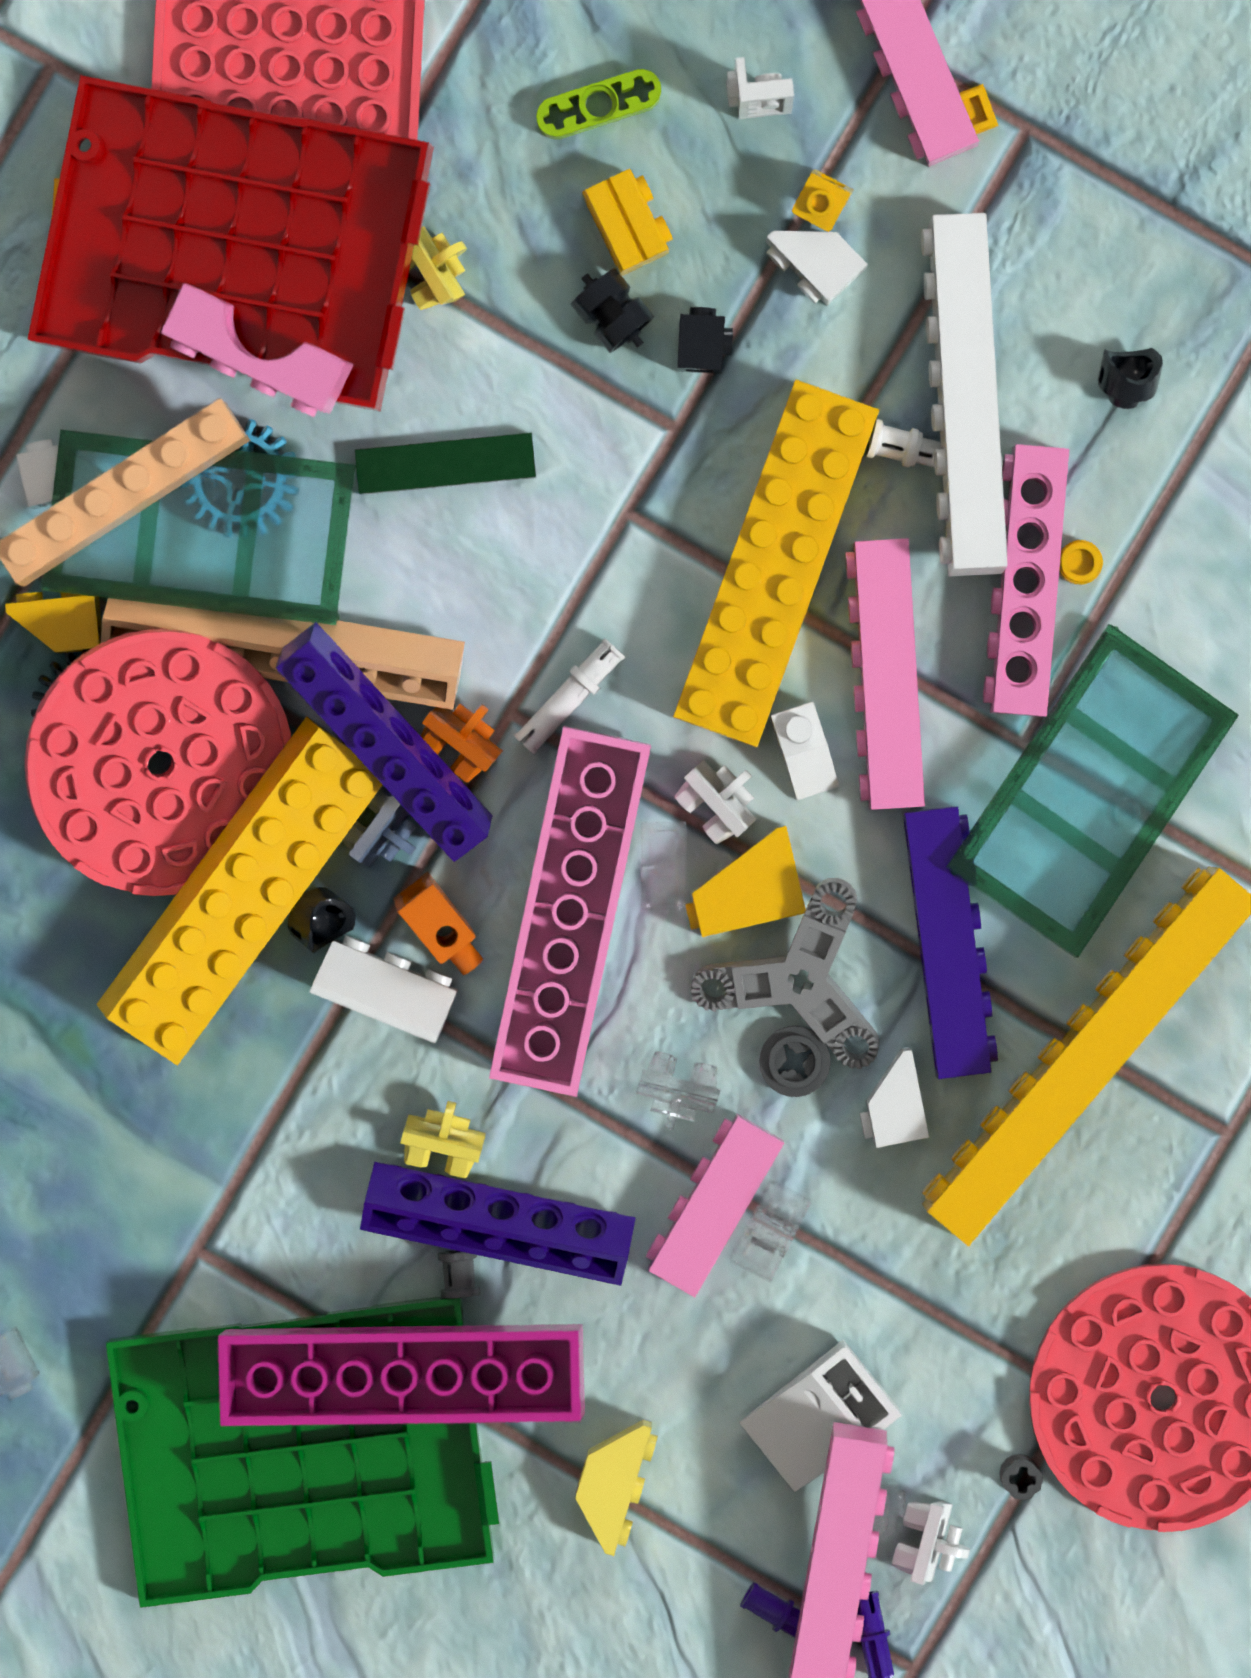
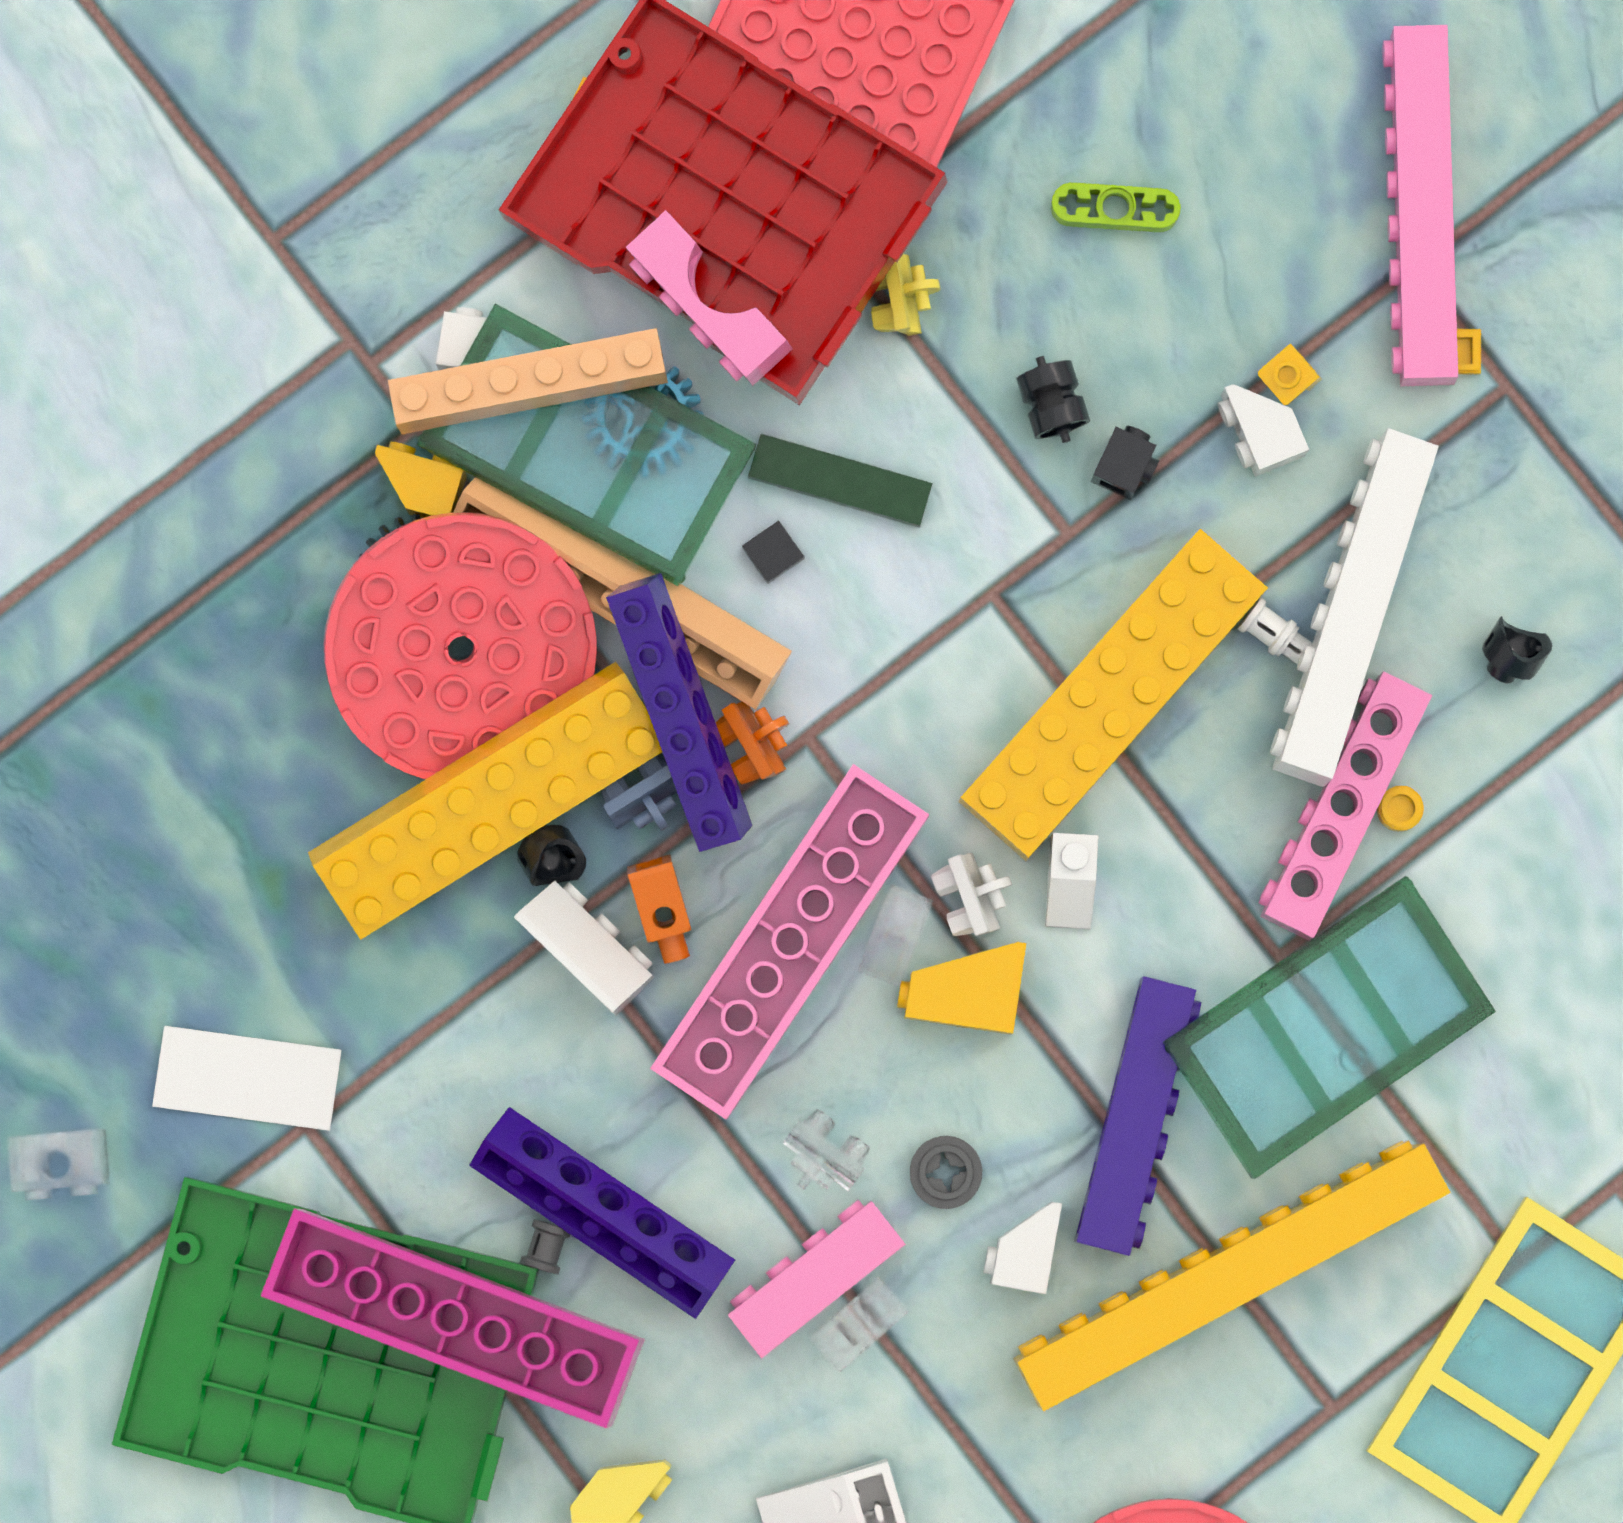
camera: 20 degrees right, 5 degrees down
light yellow hips [400,1101,486,1178] -> none
white pin [514,638,625,755] -> none
yellow brick [582,169,673,276] -> none
light grey piece [691,878,879,1069] -> none
white bracket [726,57,794,119] -> none
bright pink brick [845,538,925,810] -> none
none -> white sticker [152,1026,342,1131]
none -> black tile [742,521,805,584]

